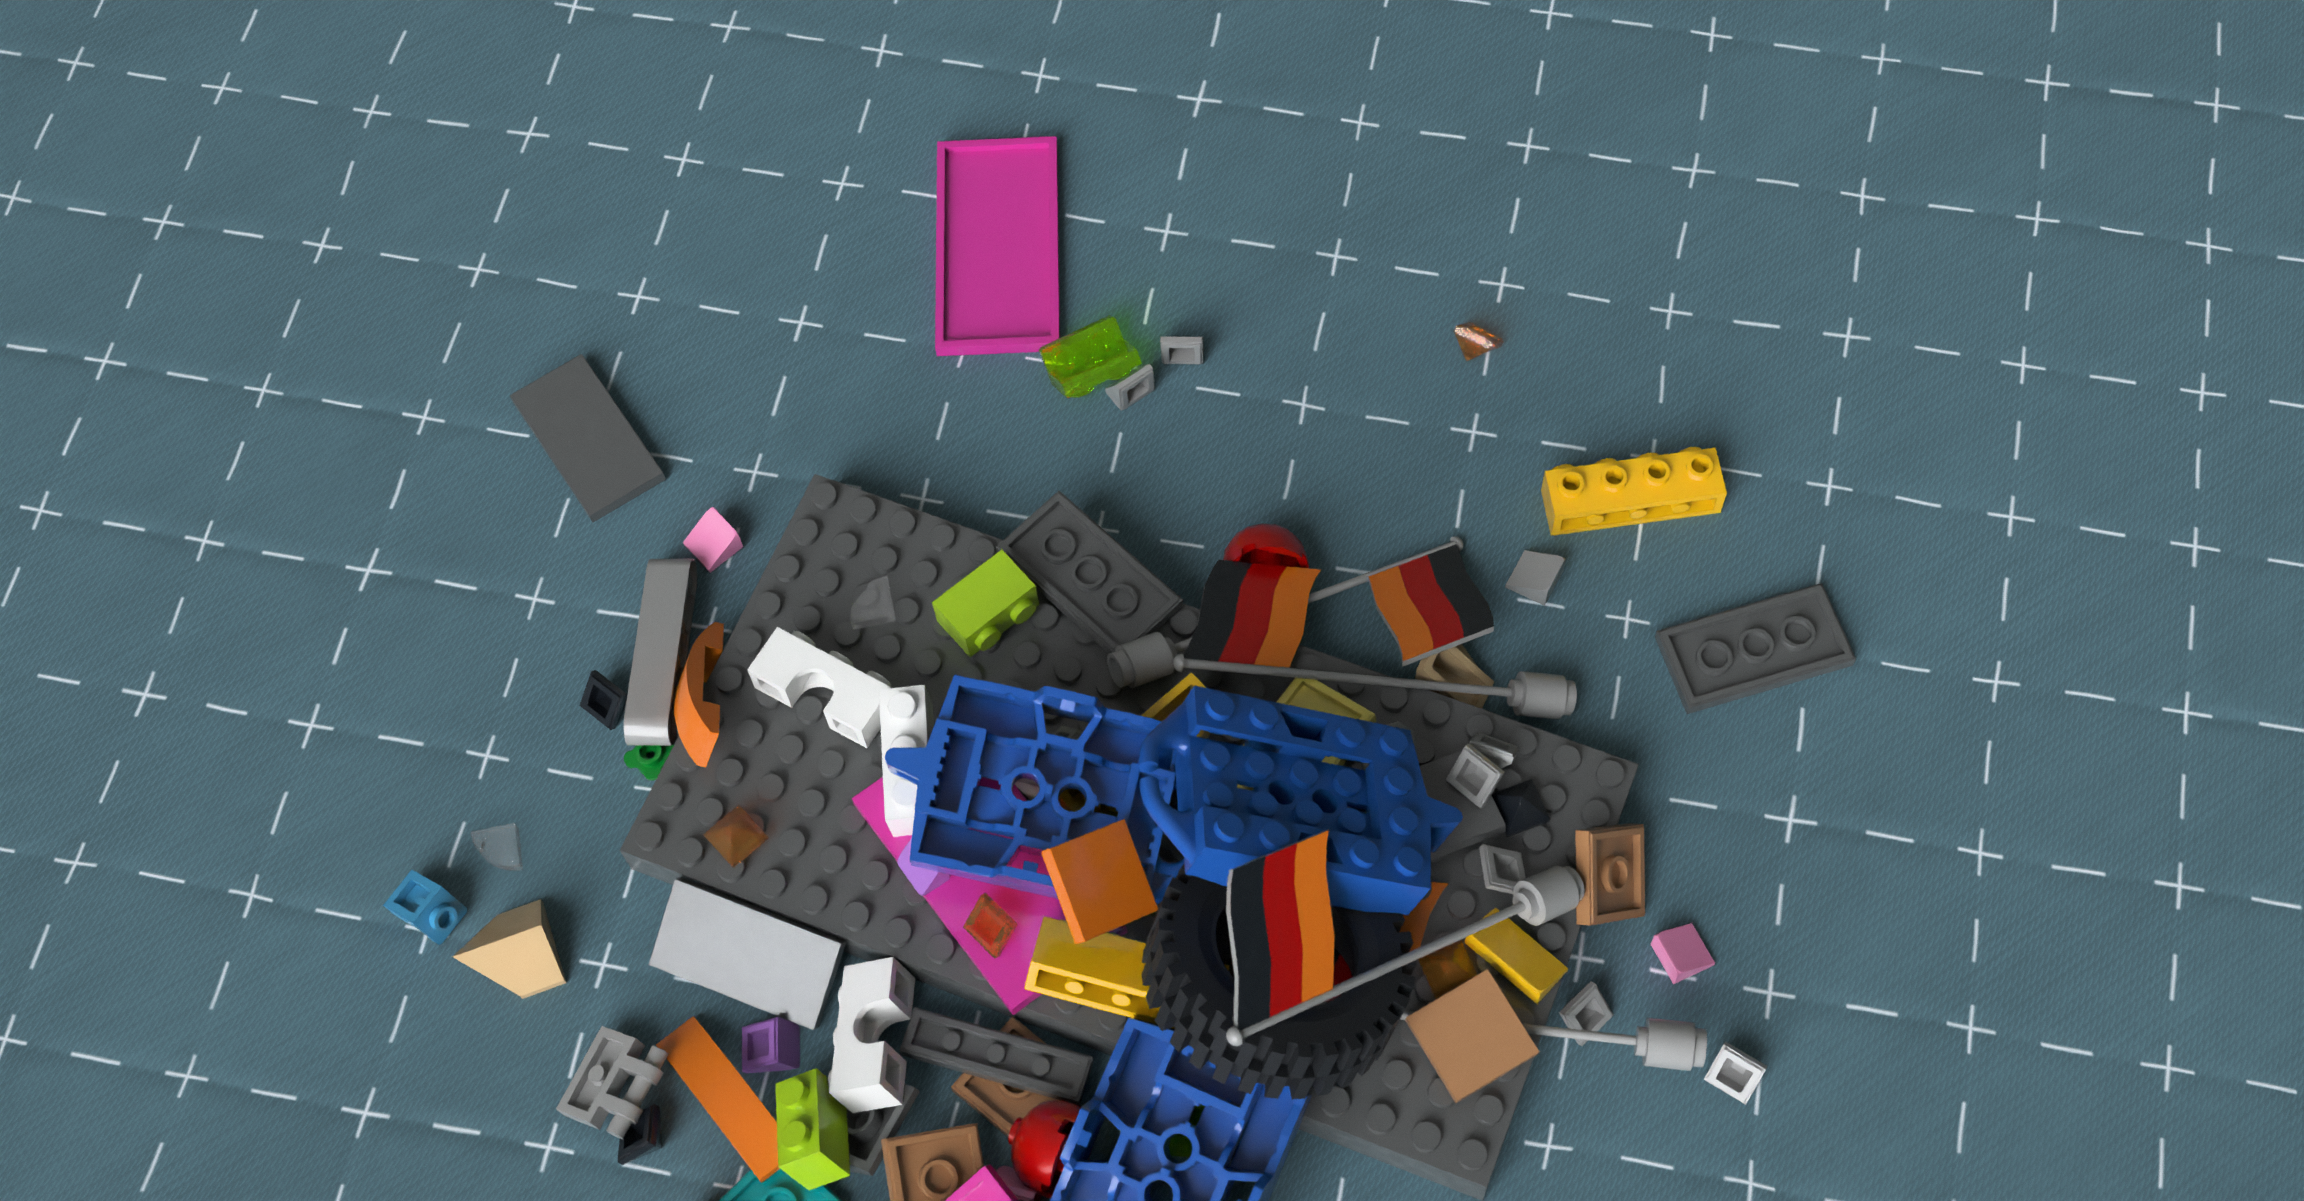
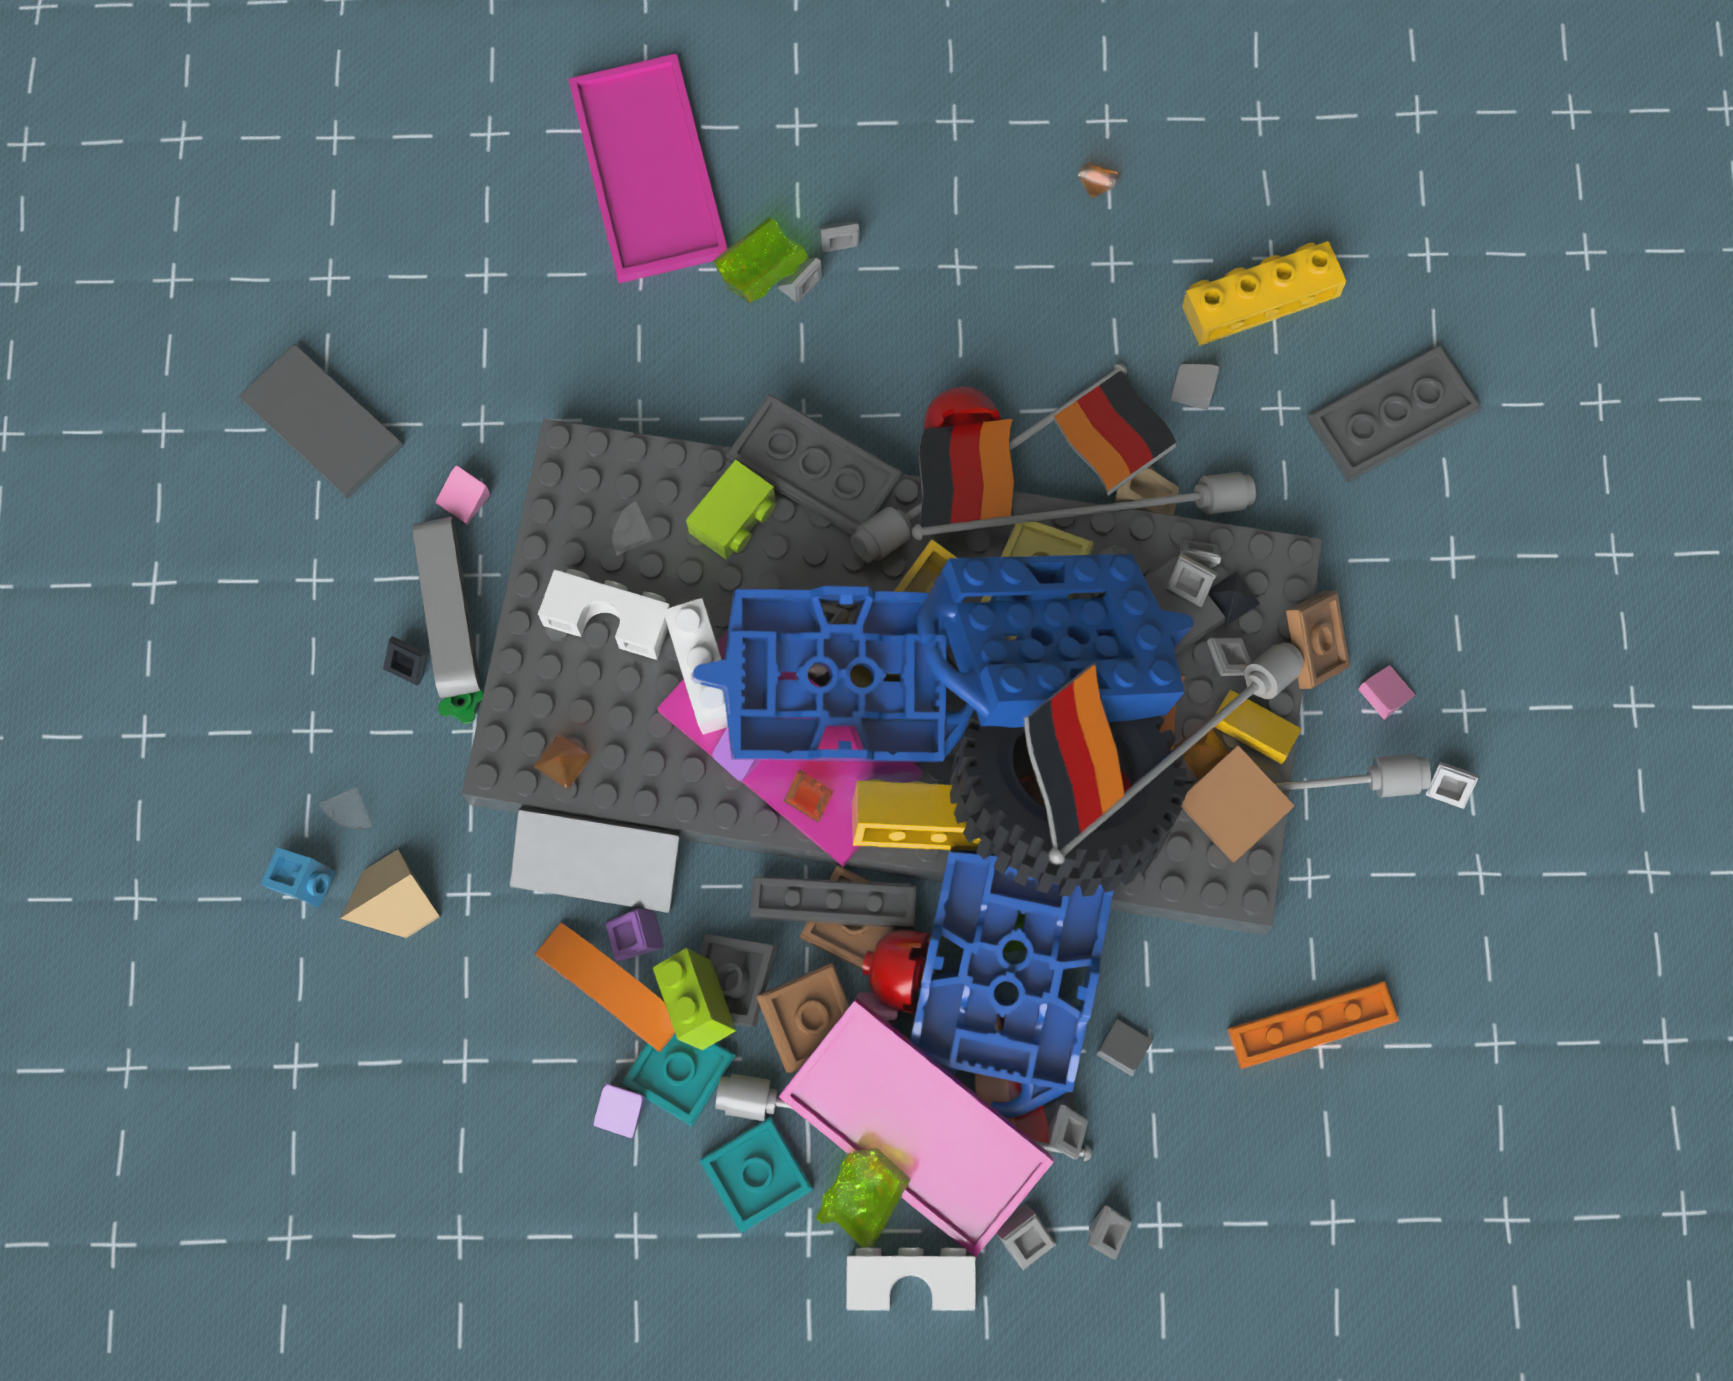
camera: 15 degrees left, 10 degrees up
light grey plate [556,1026,668,1139] -> none
black slope [618,1104,662,1165] -> none
orange slope [674,622,724,767] -> none
white arch [828,957,915,1113] -> none
orange tile [1041,819,1158,944] -> none
light grey slope [1559,981,1614,1046] -> none

